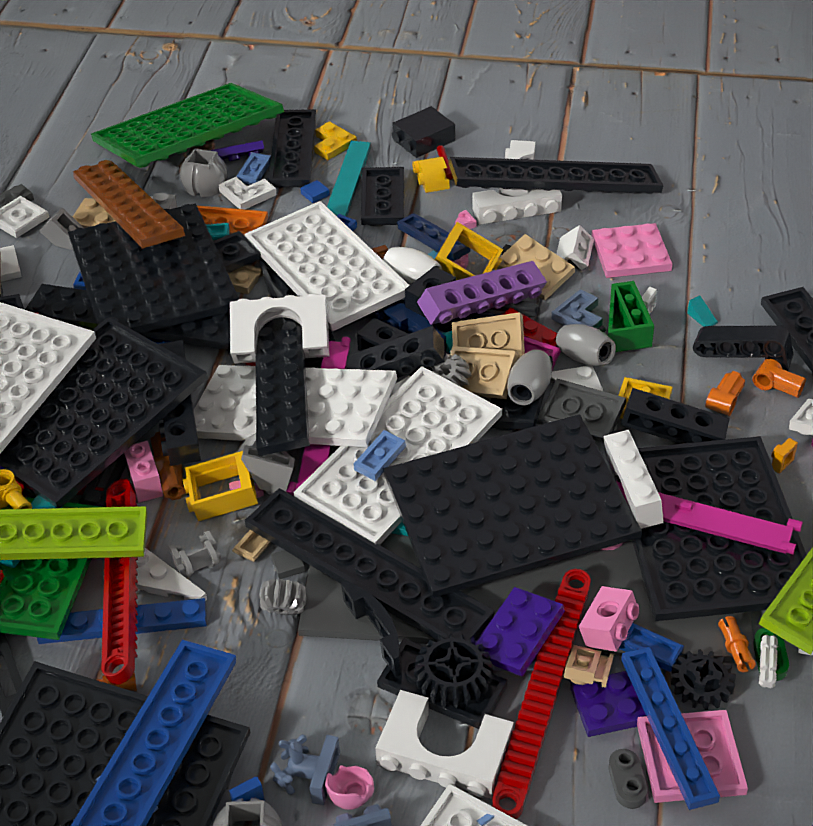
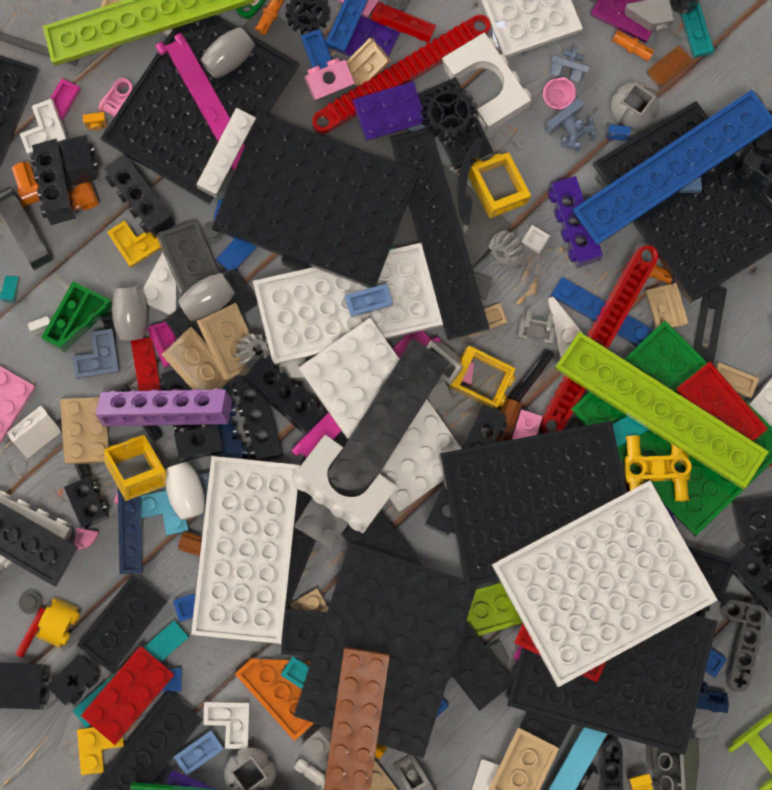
camera: 145 degrees left, 35 degrees up
none -> black brick [30,138,76,225]
none -> black brick [46,654,101,705]
none -> black brick [62,135,99,186]
none -> black brick [64,476,110,529]
none -> red plate [81,646,175,745]
none -> bright pink piece [98,78,134,118]
none -> light grey piece [201,27,255,78]
none -> red plate [371,2,436,43]
none -> yellow window [468,152,531,219]
none -> black axle [509,348,554,403]
none -> white tile [521,225,550,255]
none -> dark purple brick [548,176,603,268]
none -> tan plate [645,283,688,329]

